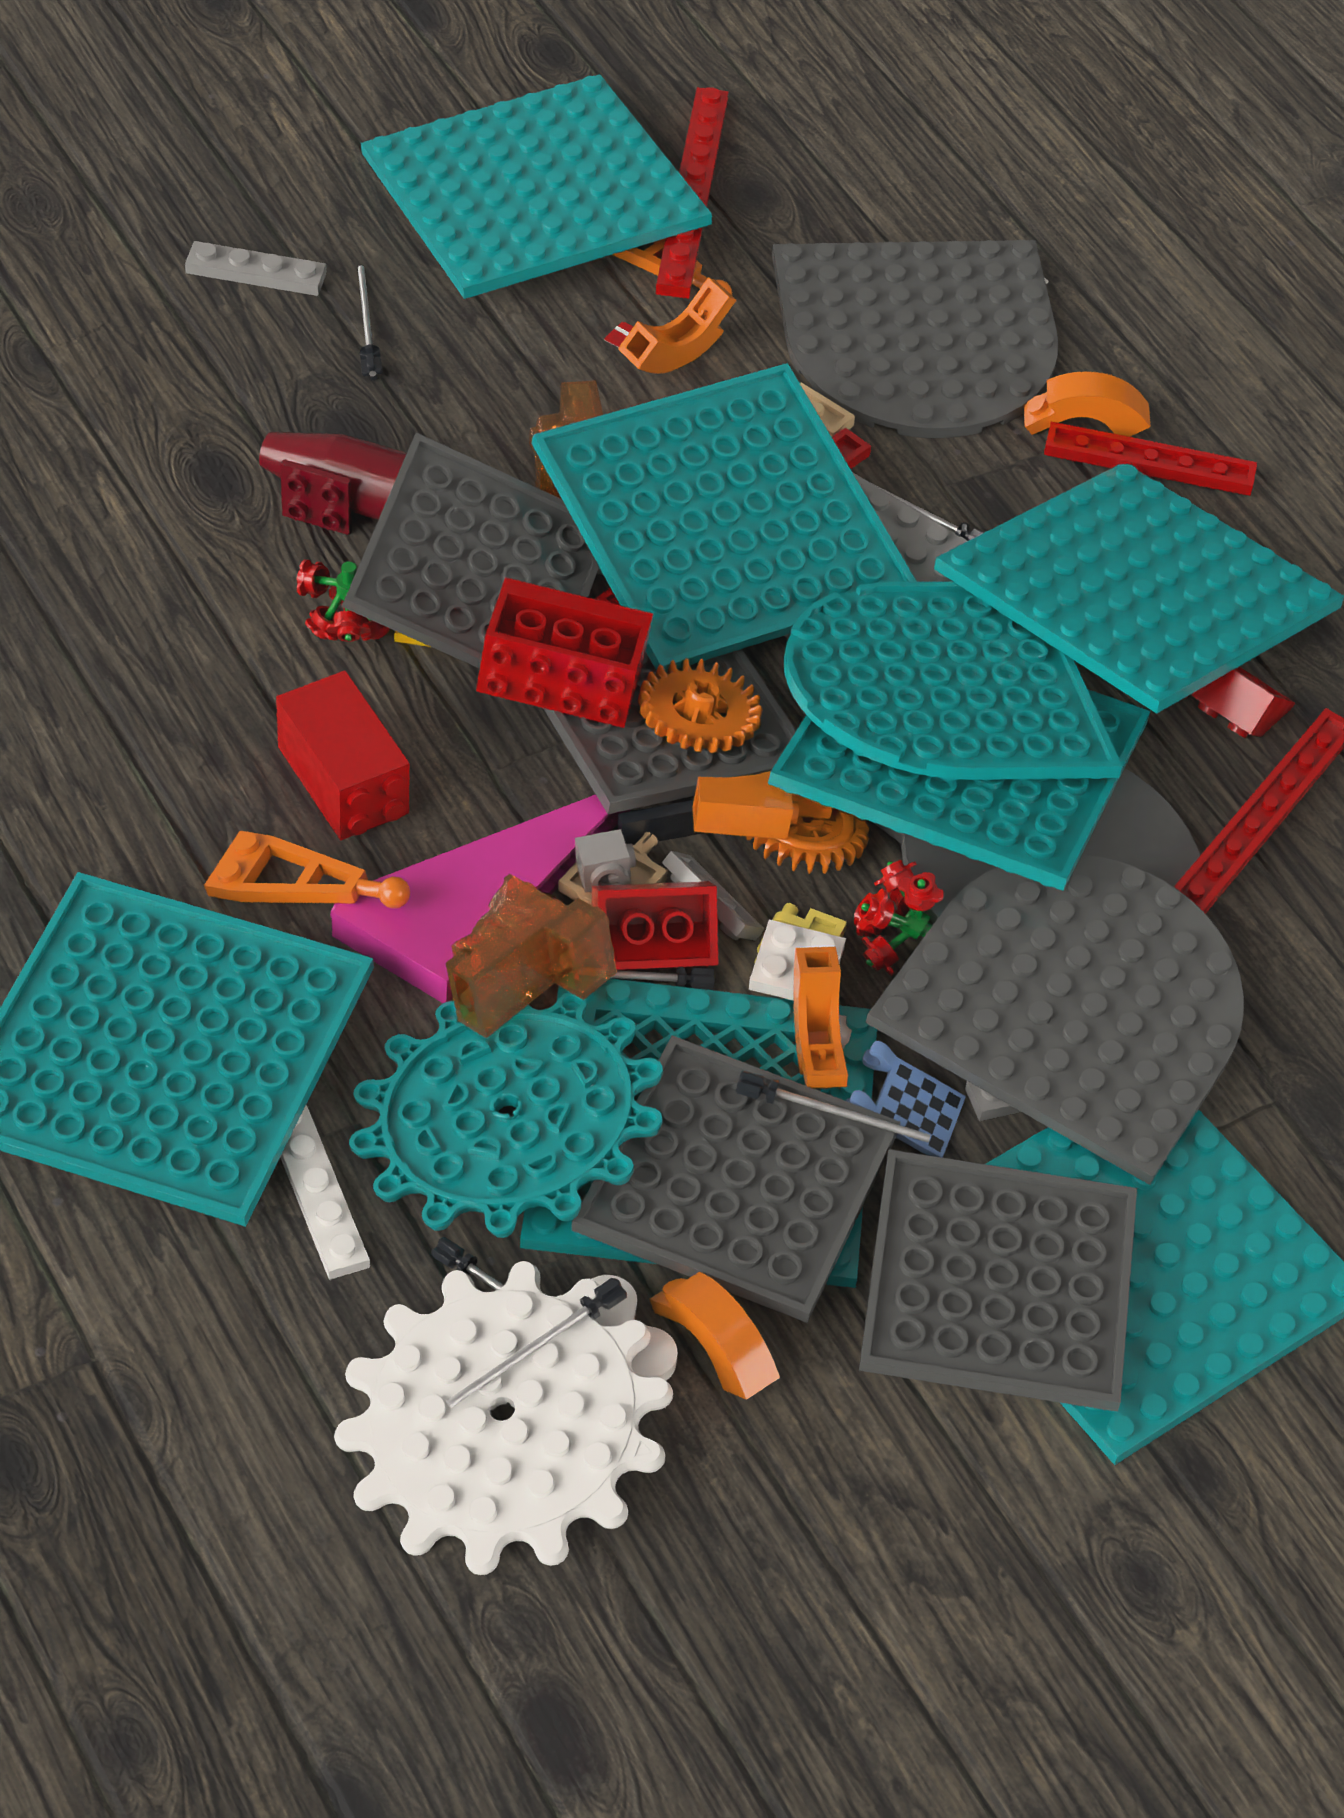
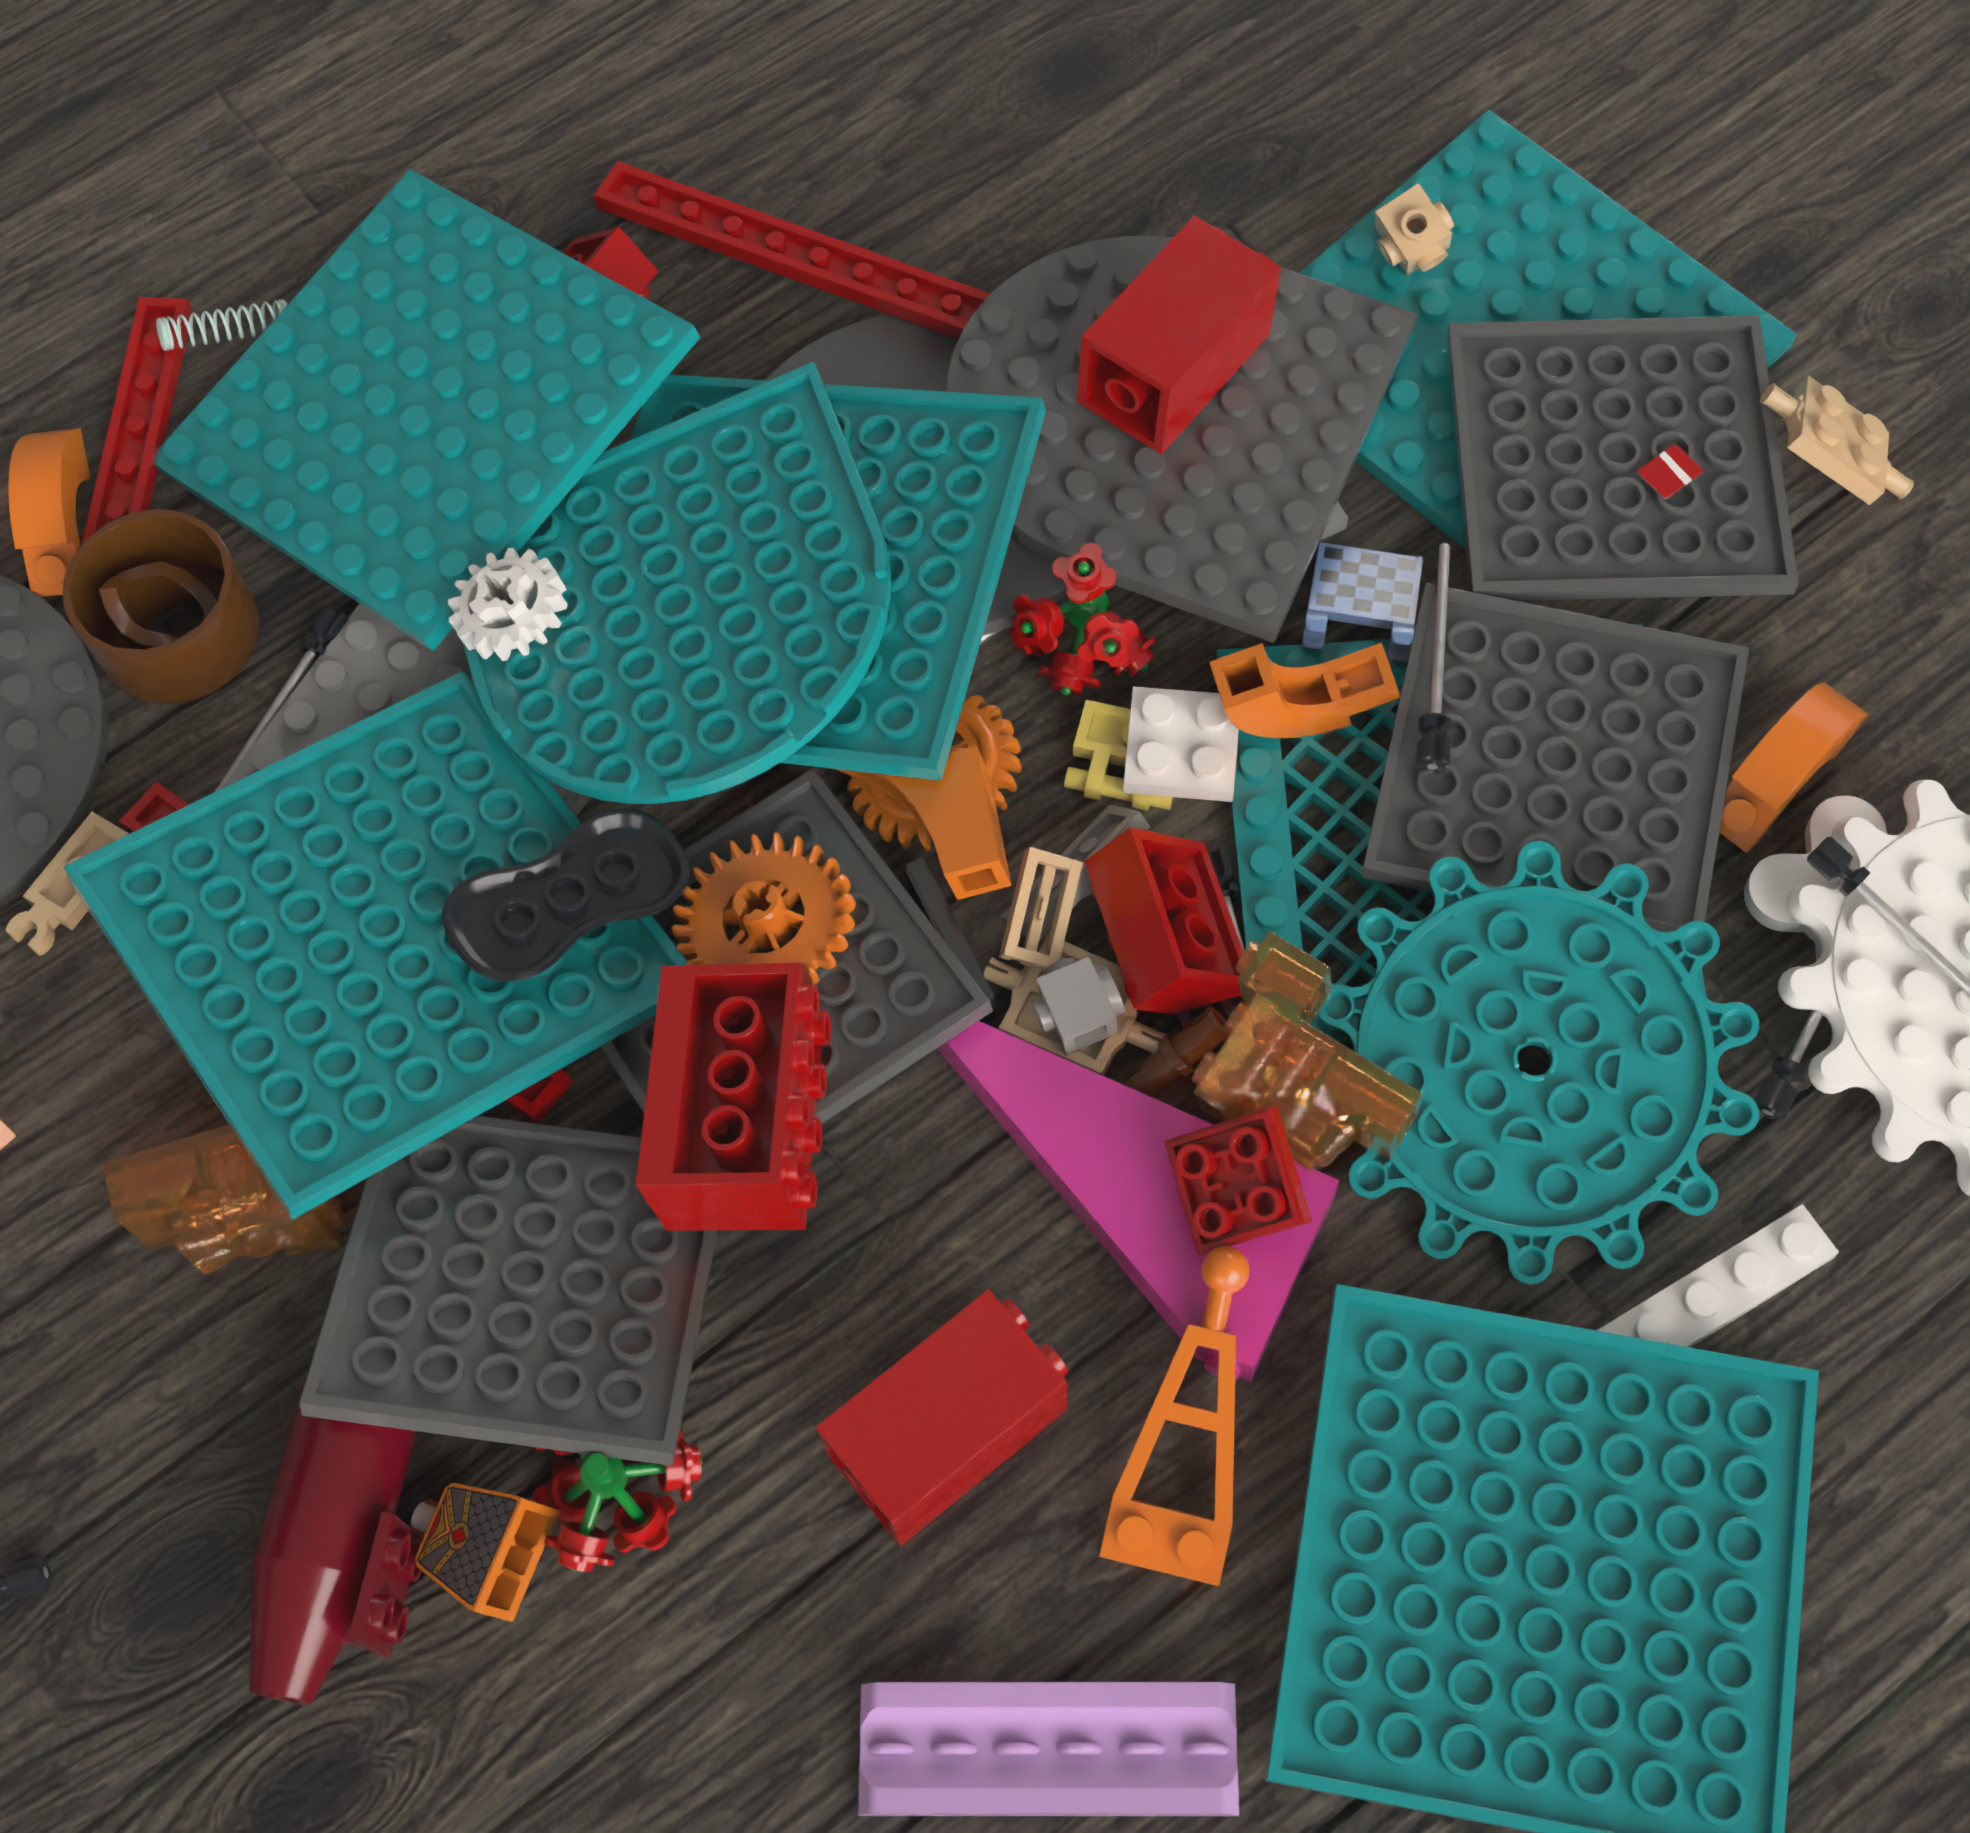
camera: 90 degrees left, 15 degrees up
none -> reddish brown piece [63,509,259,704]
none -> light aqua piece [156,299,287,351]
none -> torso [411,1483,560,1622]
none -> black plate [442,809,690,982]
none -> white gear [448,548,568,661]
none -> lavender plate [858,1682,1239,1816]
none -> tan tile [999,847,1083,970]
none -> red brick [1076,216,1281,455]
none -> red tile [1164,1106,1312,1256]
none -> tan brick [1374,183,1454,275]
none -> red sticker [1638,444,1703,498]
none -> tan plate [1760,375,1914,505]

